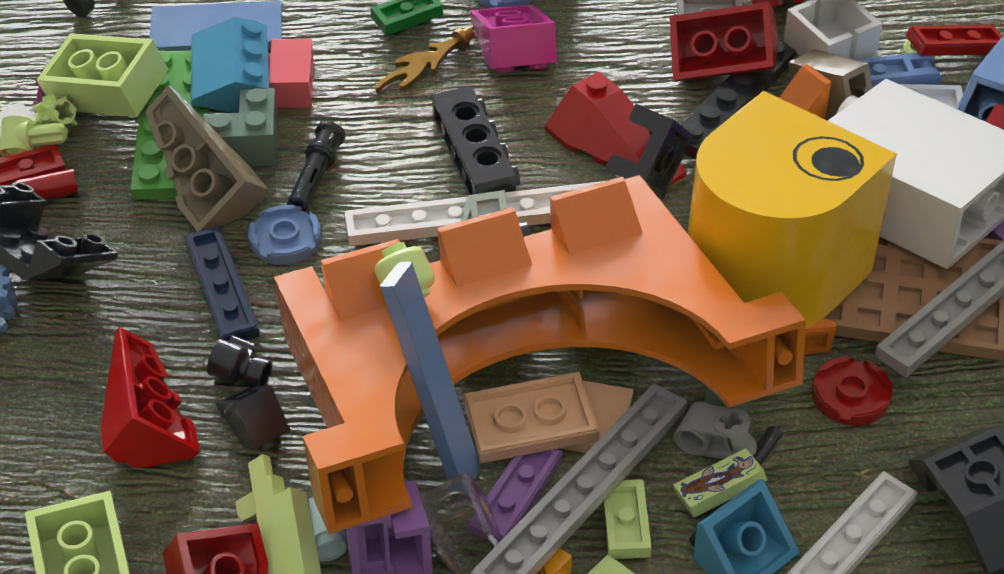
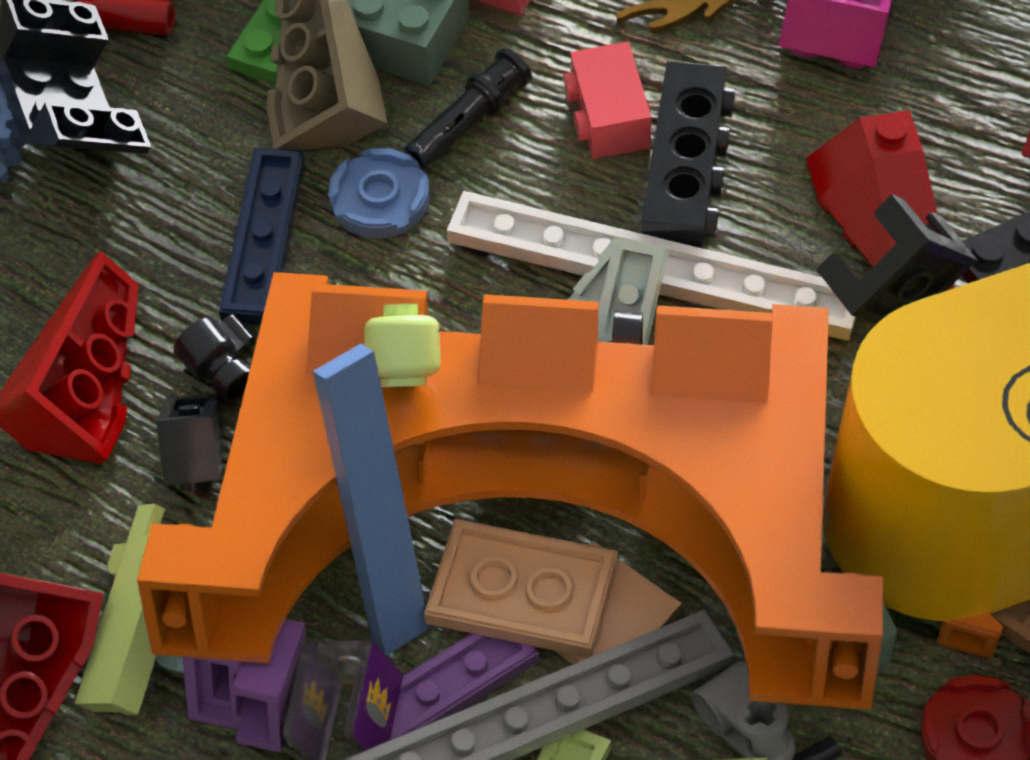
camera: 30 degrees right, 10 degrees up
none -> coral brick [563,41,651,160]

